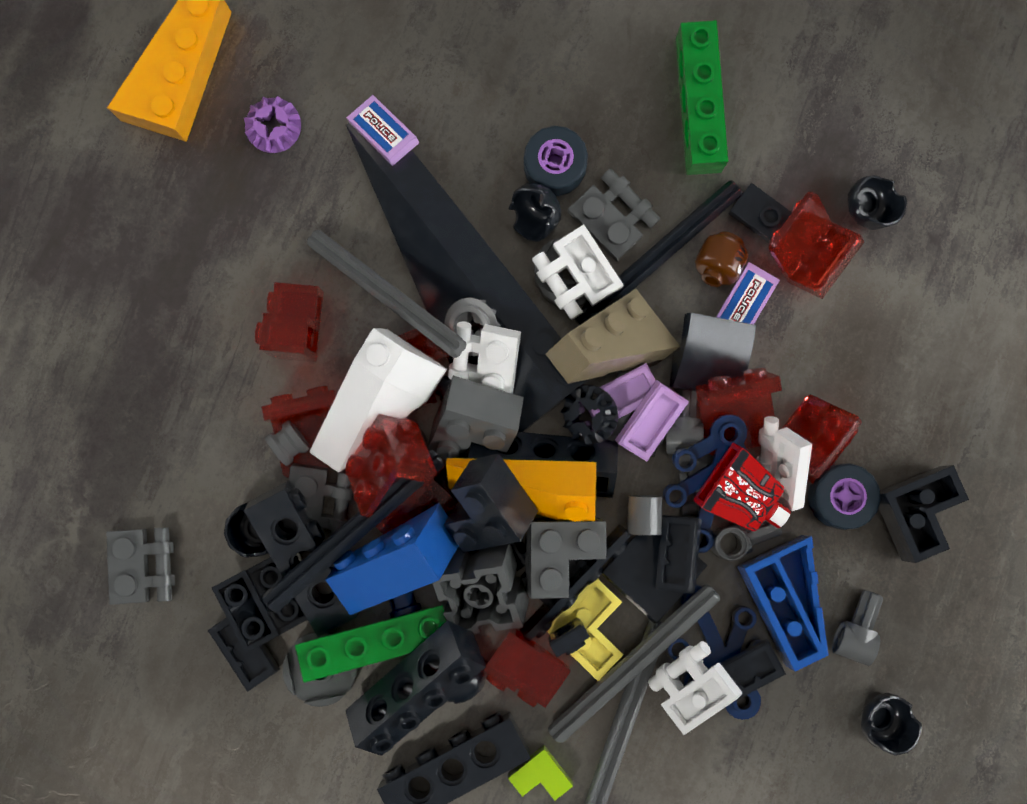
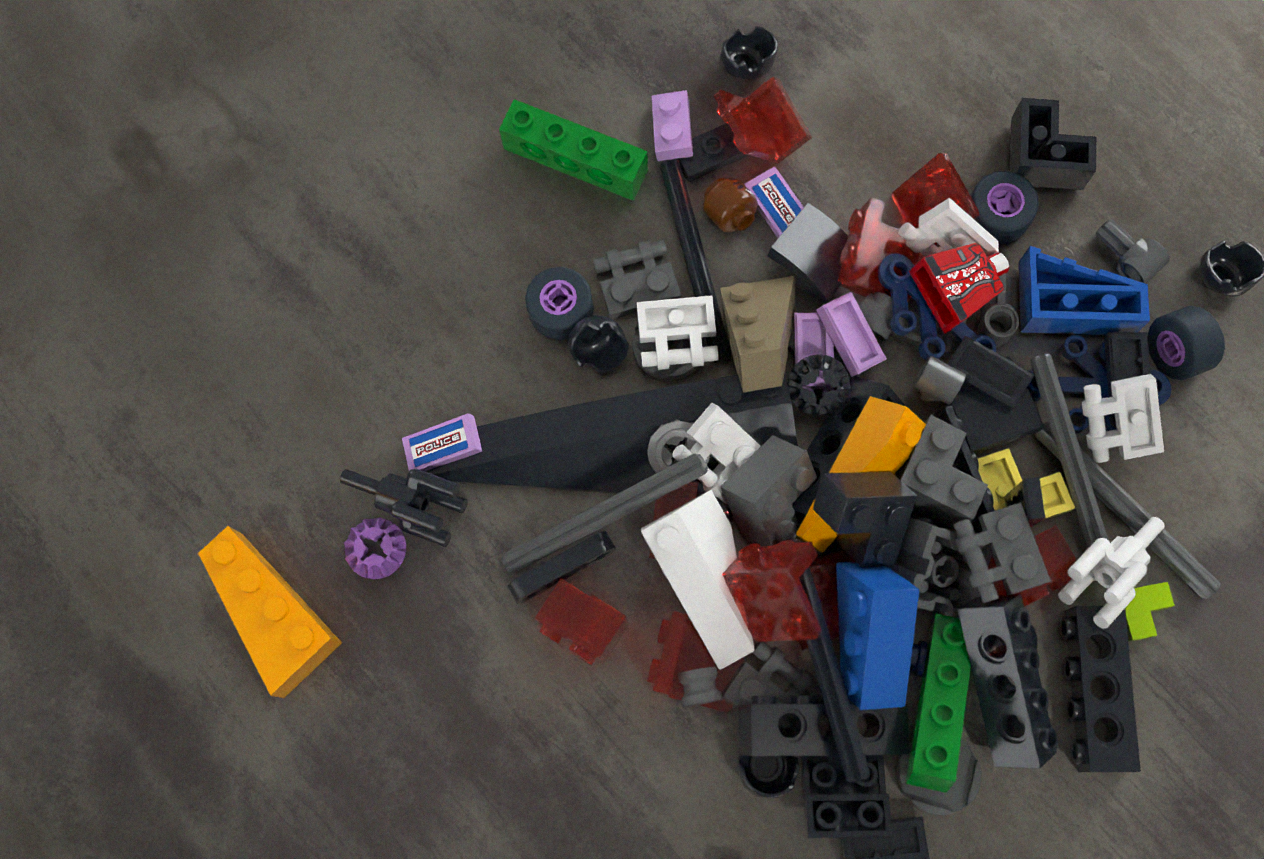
camera: 60 degrees left, 10 degrees down
none -> black plant [340,469,468,547]
none -> black beam [508,531,616,604]
none -> lavender plate [652,90,693,161]
none -> dark grey plate [954,503,1051,603]
none -> white plant [1058,517,1164,629]
none -> black wheel [1147,306,1225,381]

